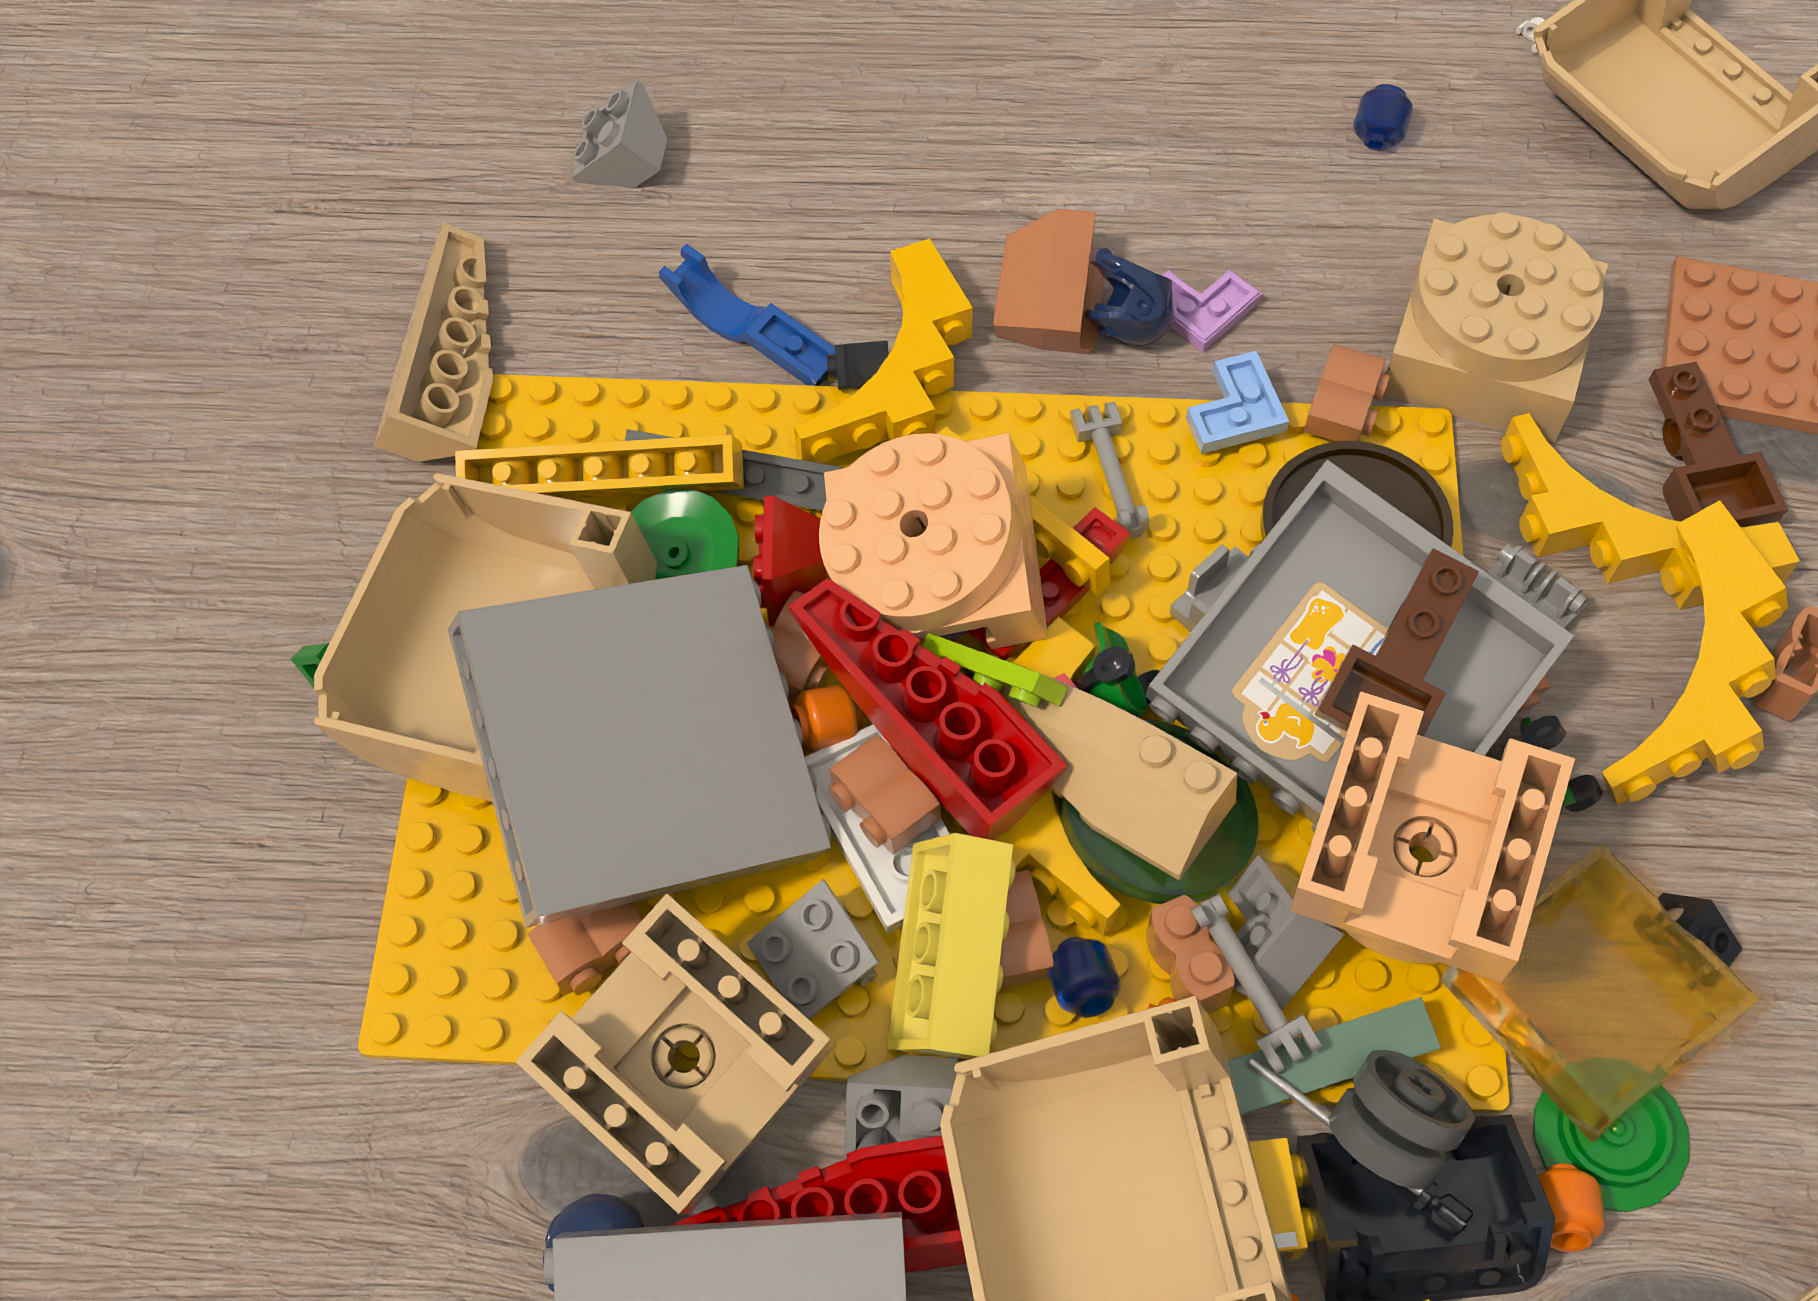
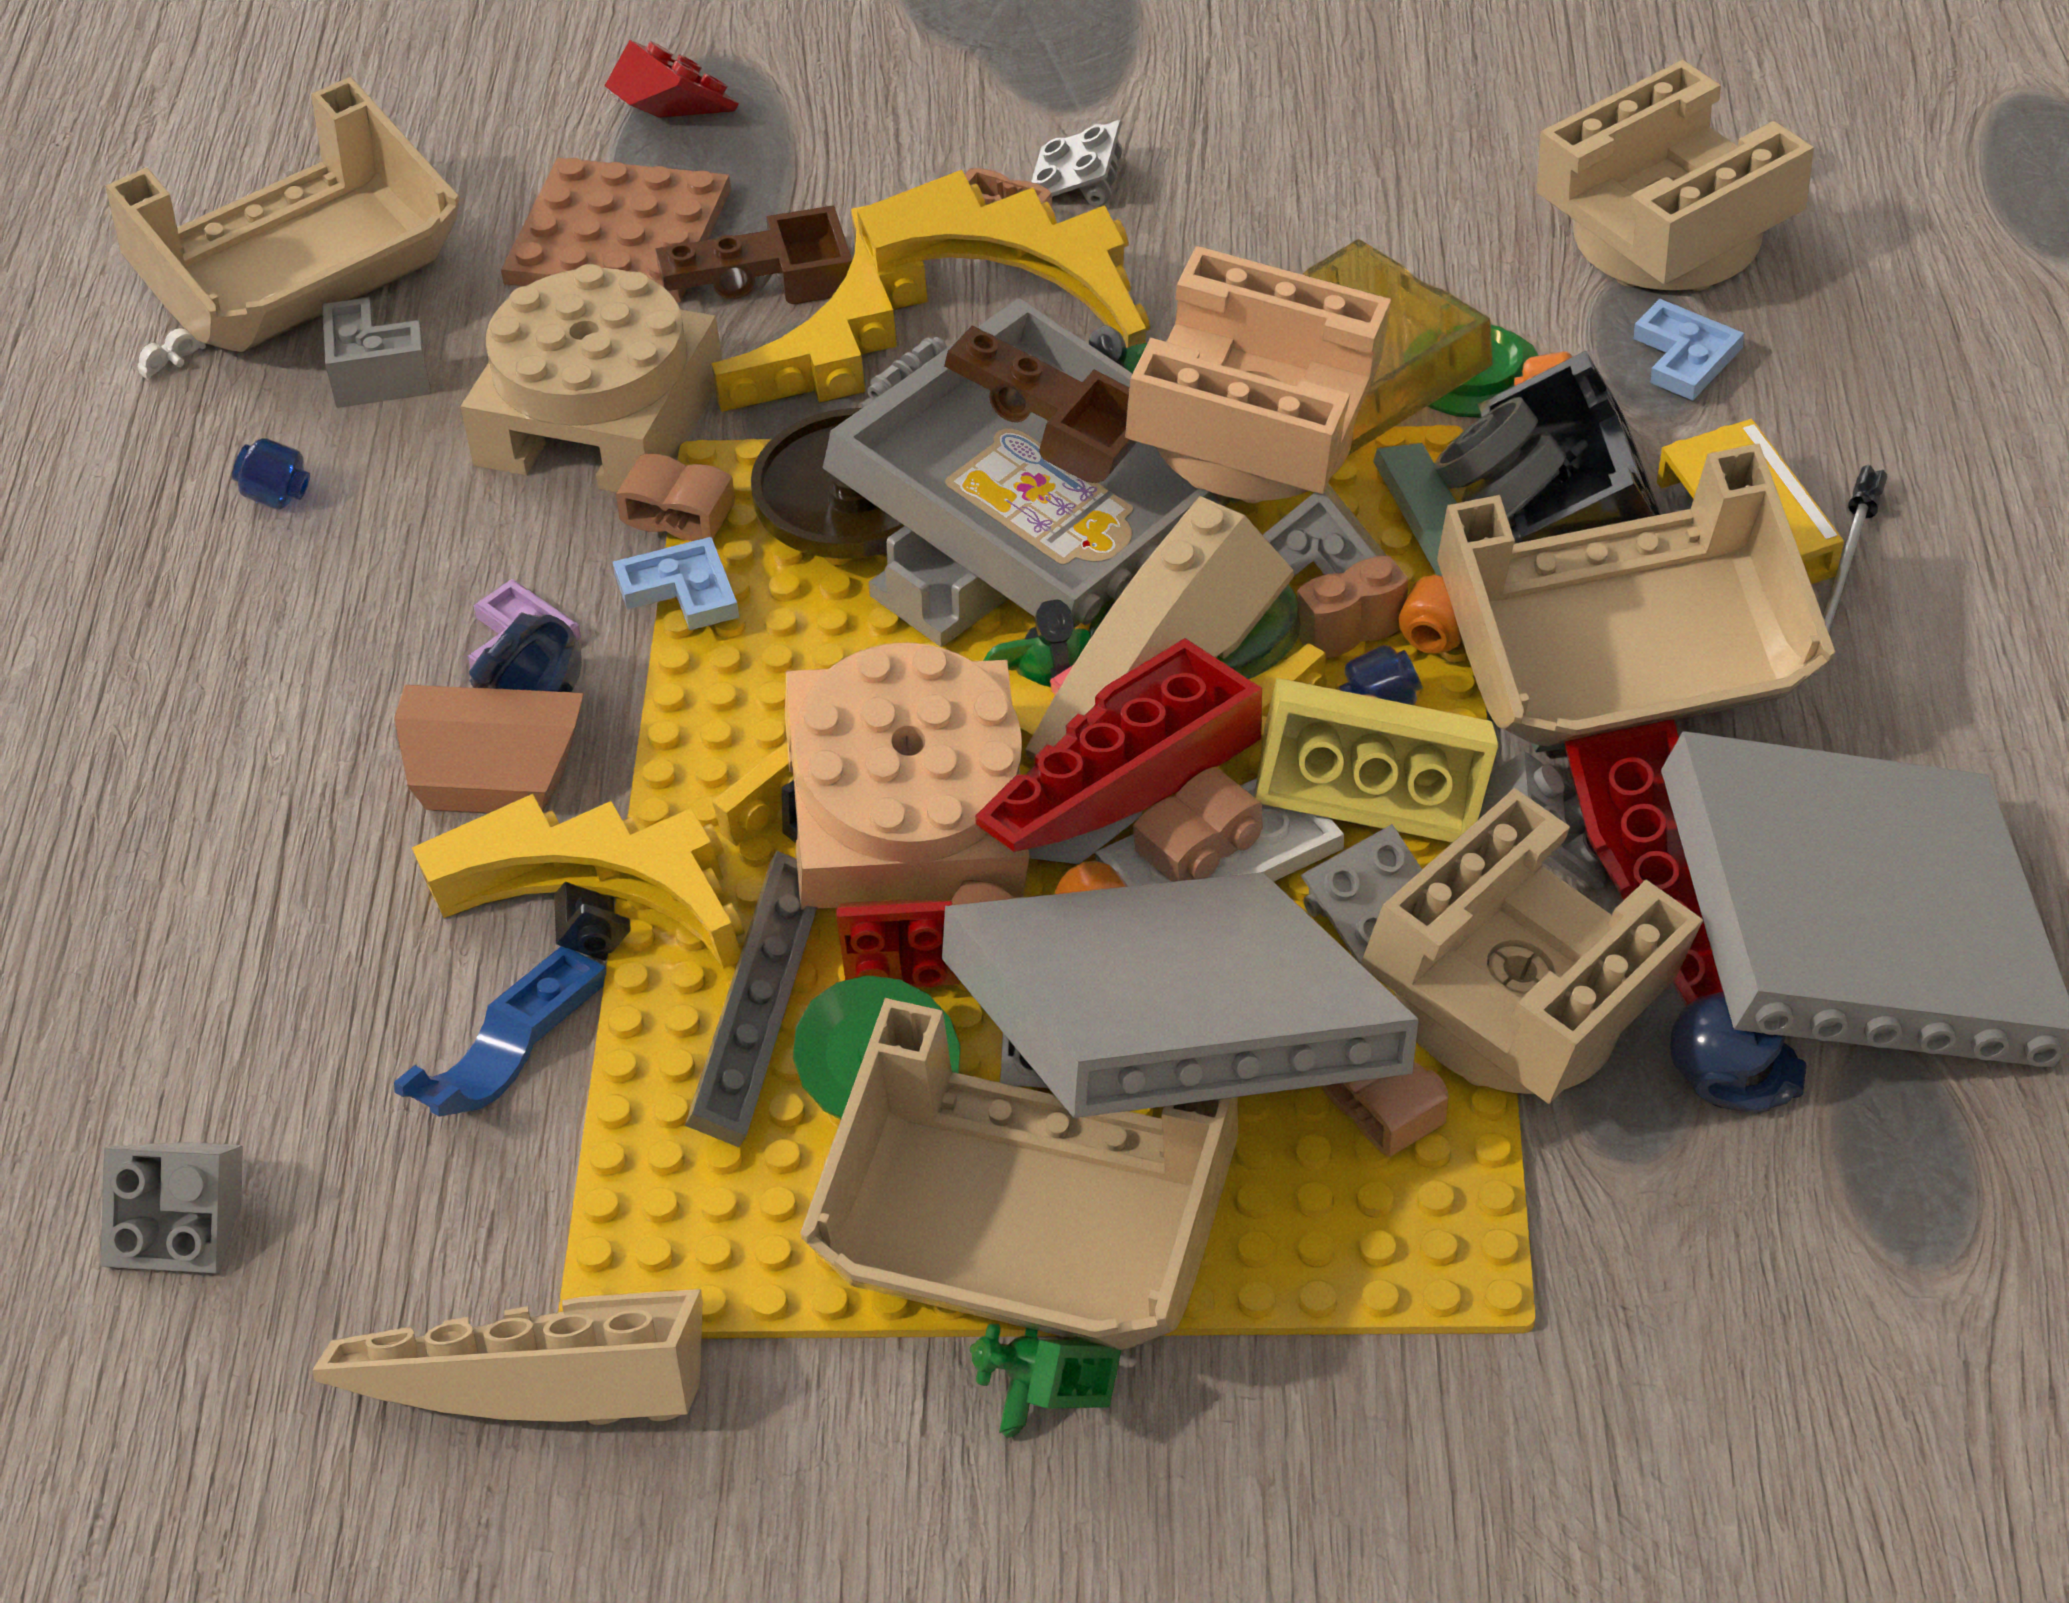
camera: 90 degrees left, 15 degrees down
yellow brick [455,434,744,499] -> none
lime plate [923,633,1067,708] -> none
light grey hinge [1070,402,1149,539] -> none
light grey hinge [1191,894,1322,1074] -> none
none -> light grey panel [322,297,431,408]

